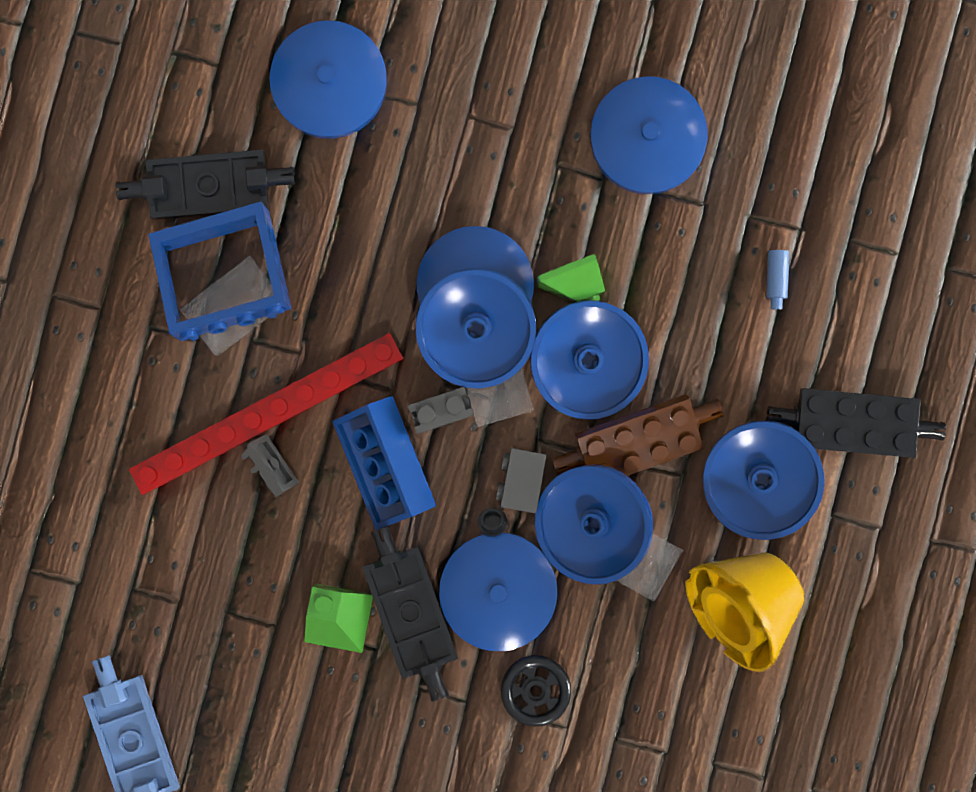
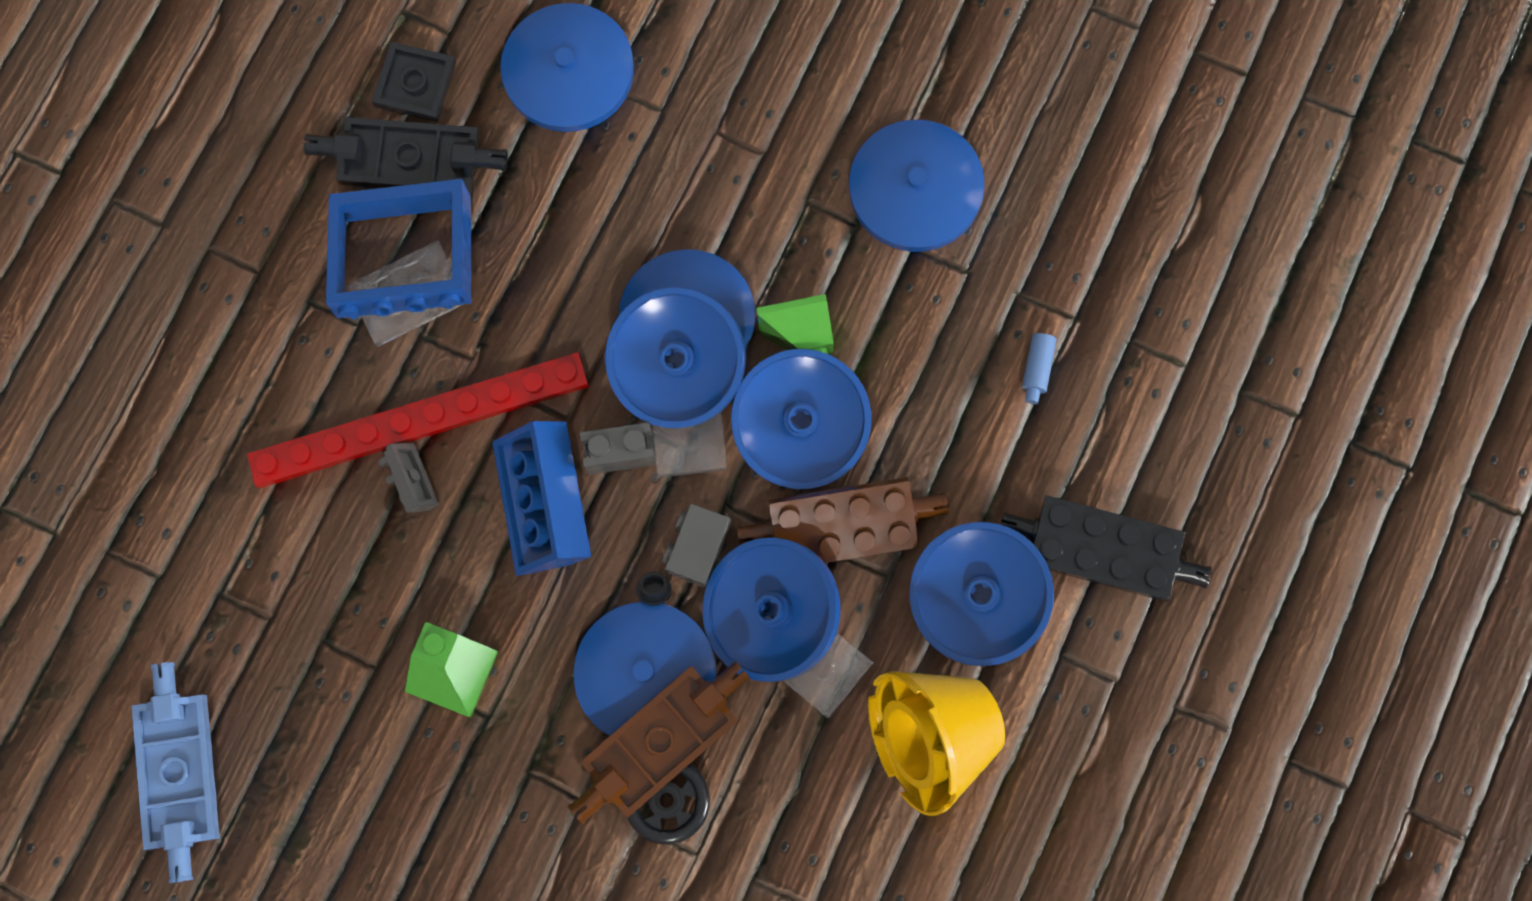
camera: 20 degrees right, 10 degrees down
black plate [362,526,458,701] -> none
none -> black plate [372,42,456,122]
none -> reddish brown plate [568,661,750,824]

